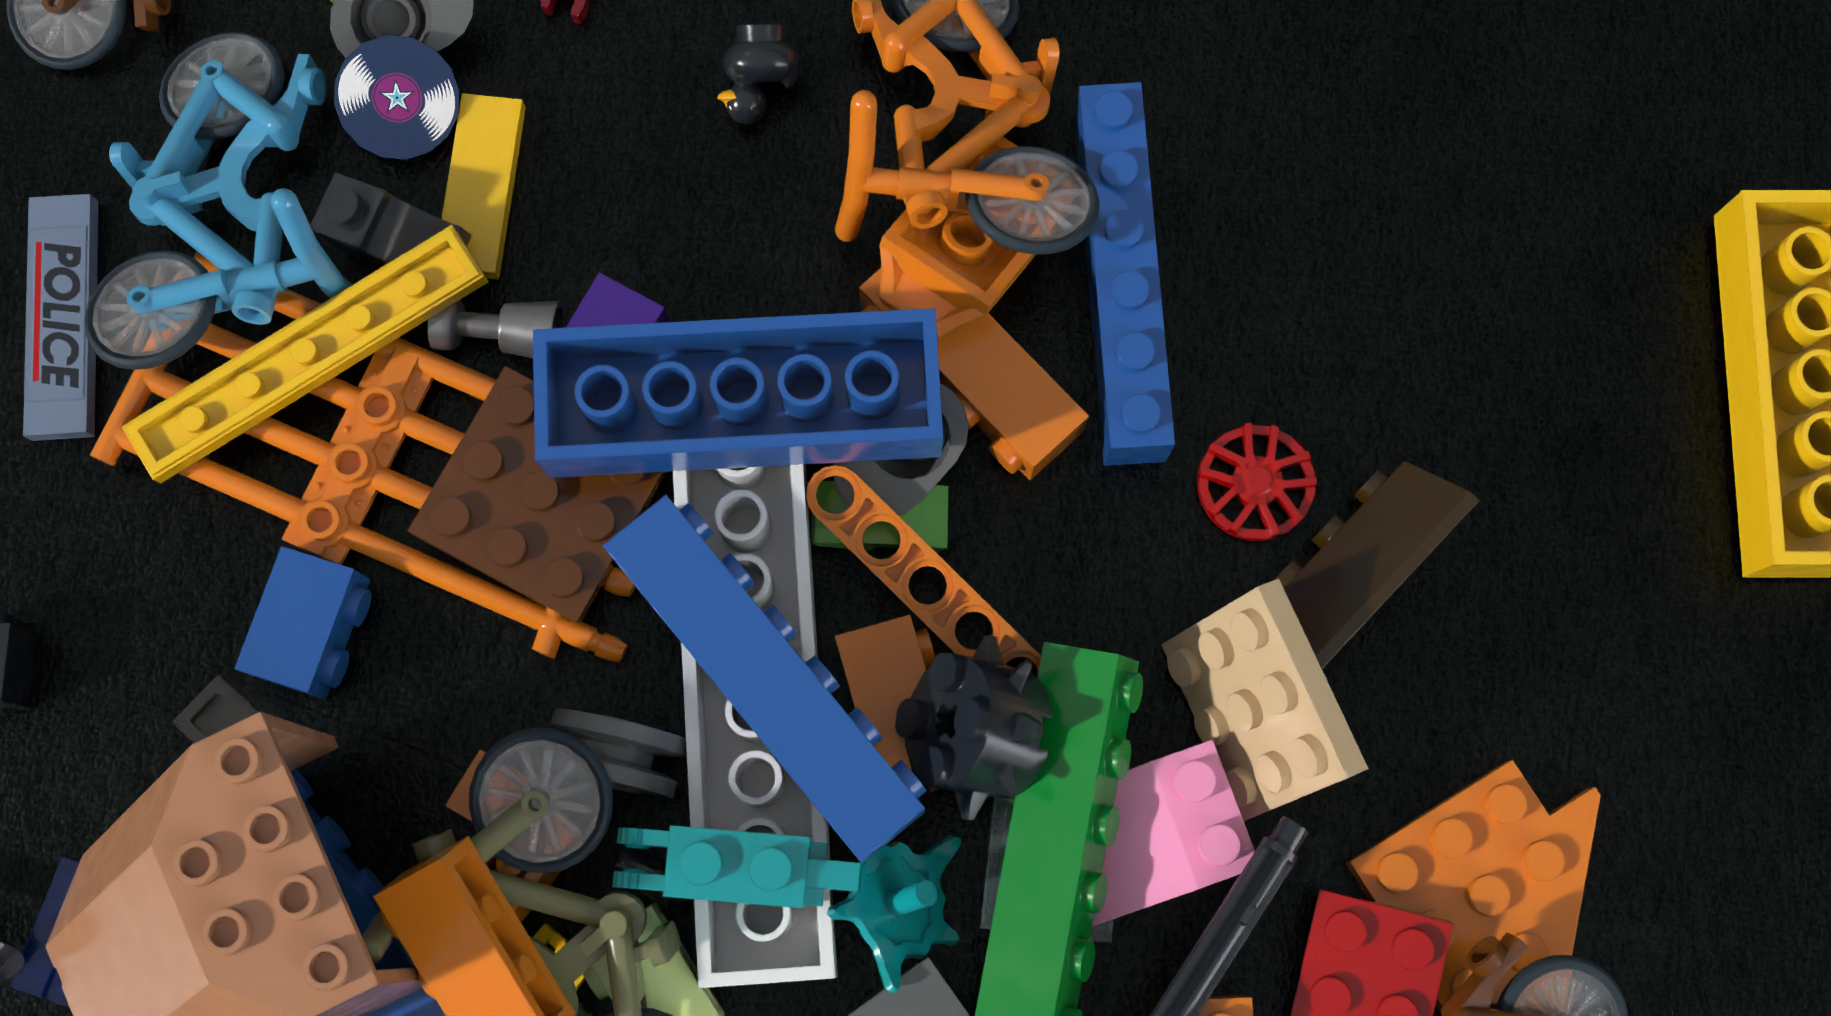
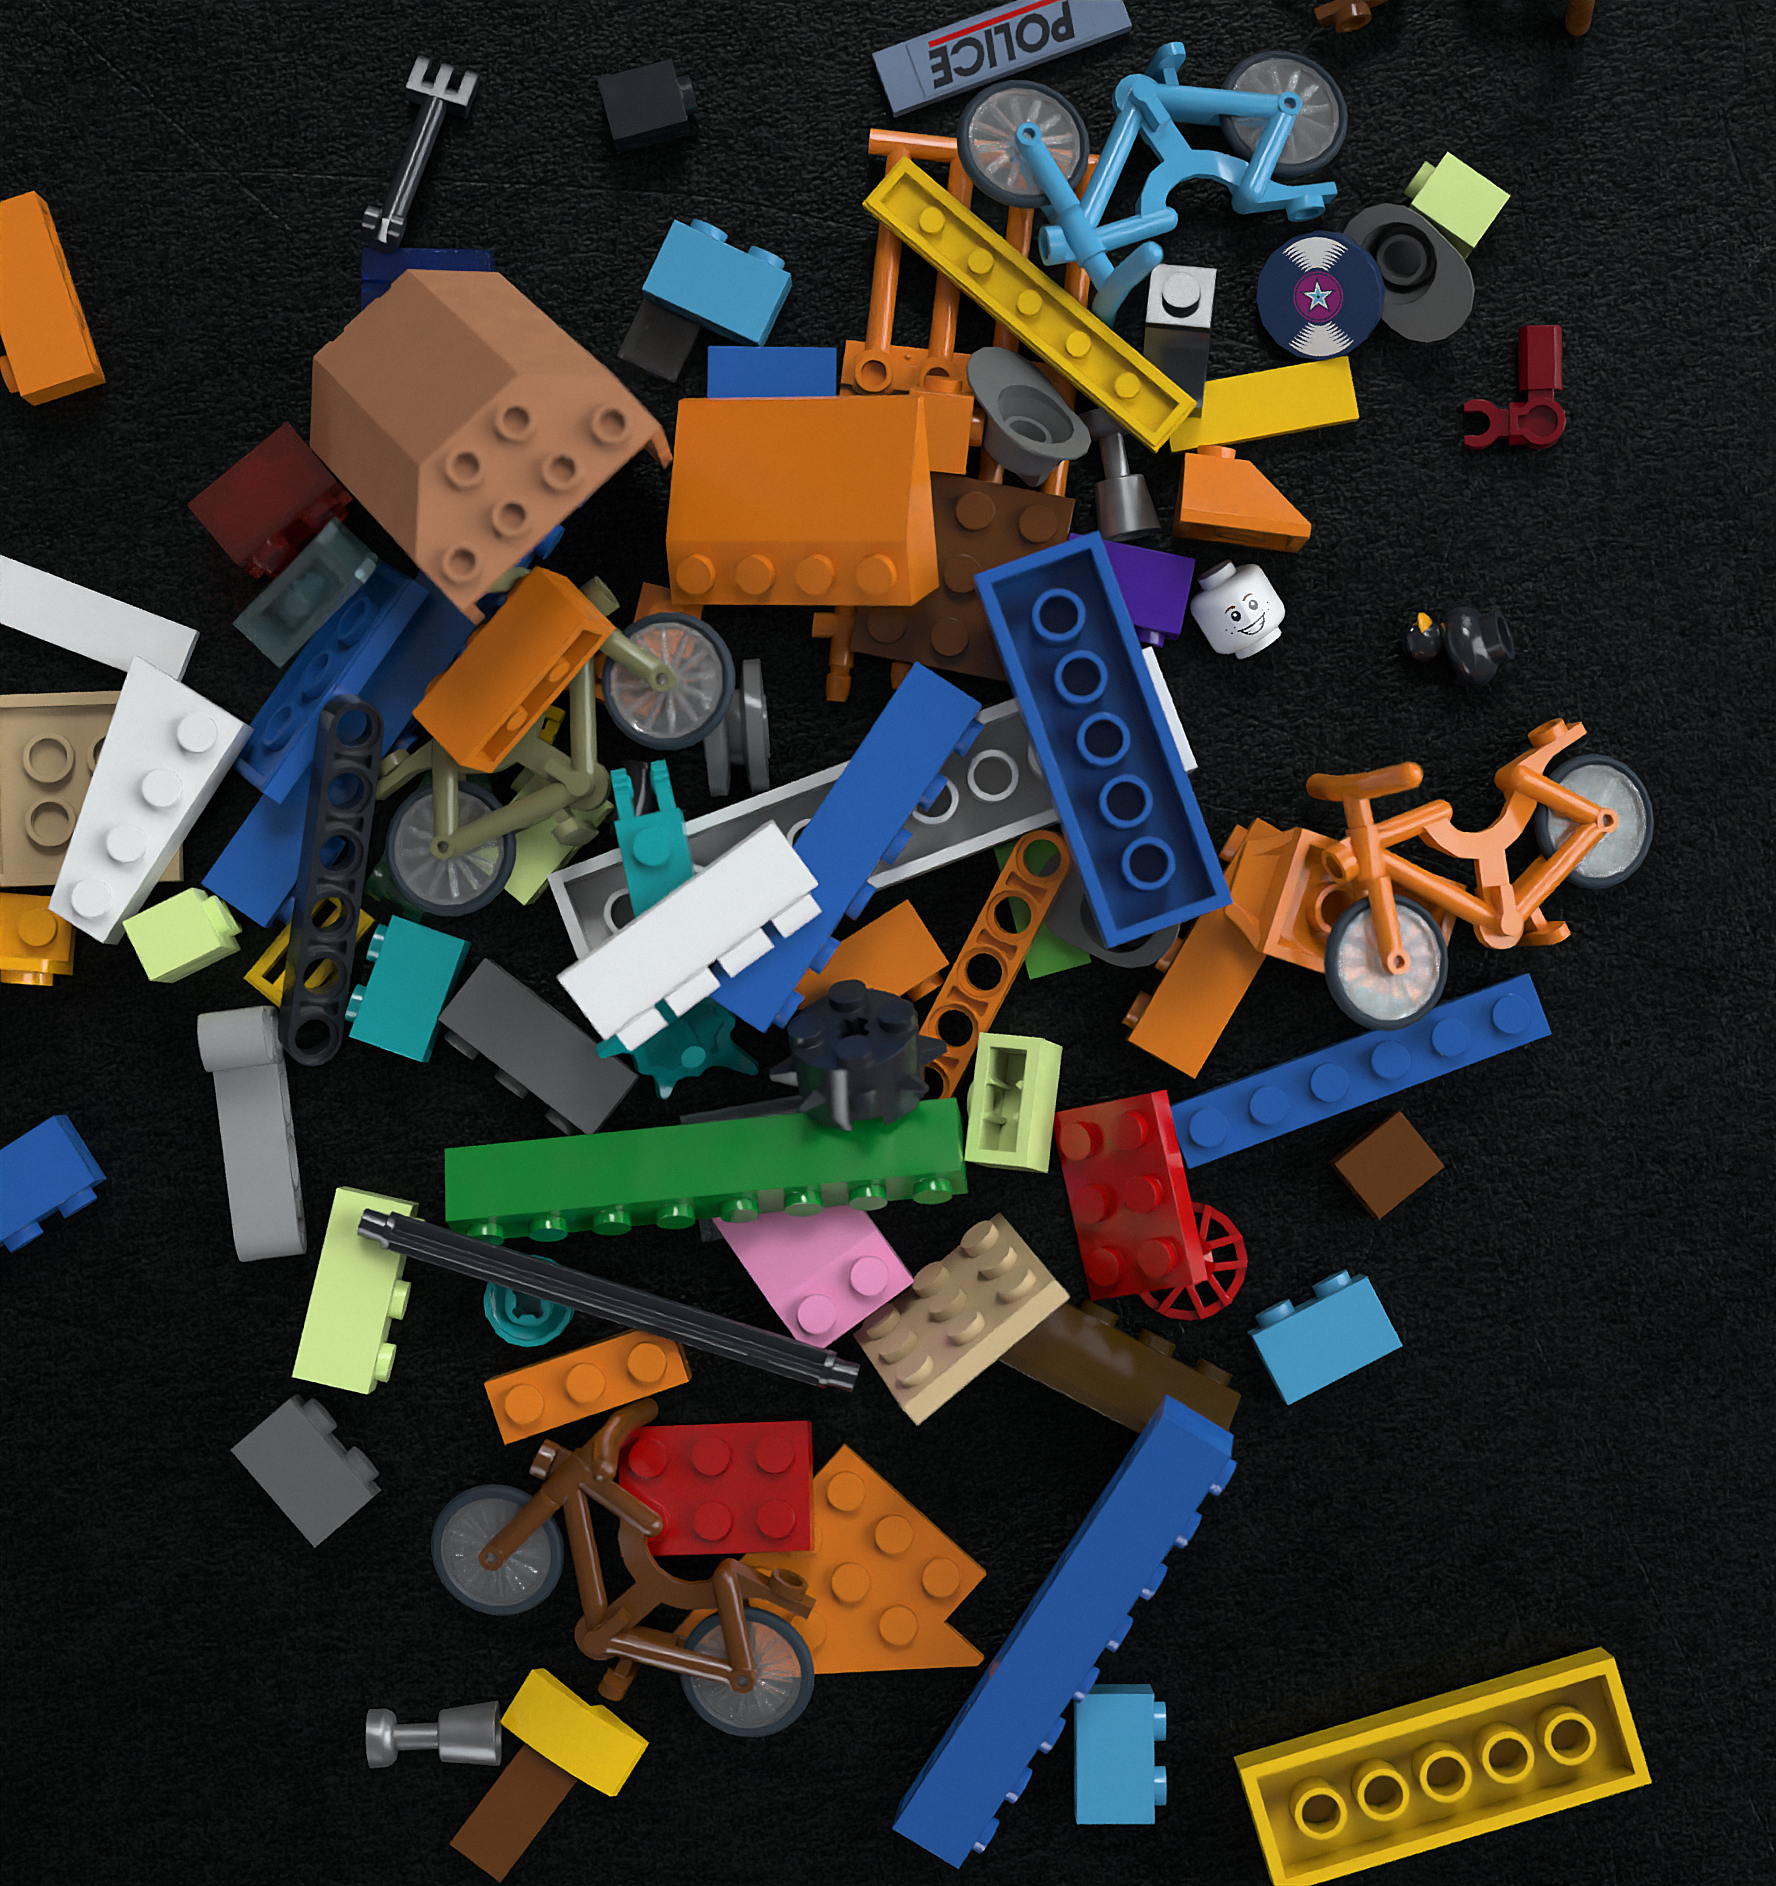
camera: 75 degrees right, 10 degrees up
none -> white windscreen [557,820,822,1052]
none -> dark azure brick [642,219,792,347]
none -> orange slope [666,395,939,606]
none -> blue brick [892,1394,1236,1869]
none -> orange brick [909,376,985,475]
none -> yellowish green brick [964,1032,1062,1173]
none -> dark grey piece [966,347,1091,487]
none -> red plate [1053,1090,1208,1301]
none -> dark azure brick [1074,1684,1167,1824]
none -> orange slope [1172,445,1311,553]
none -> white head [1190,560,1285,659]
none -> dark azure brick [1247,1270,1403,1405]
none -> reddish brown piece [1327,1110,1445,1219]

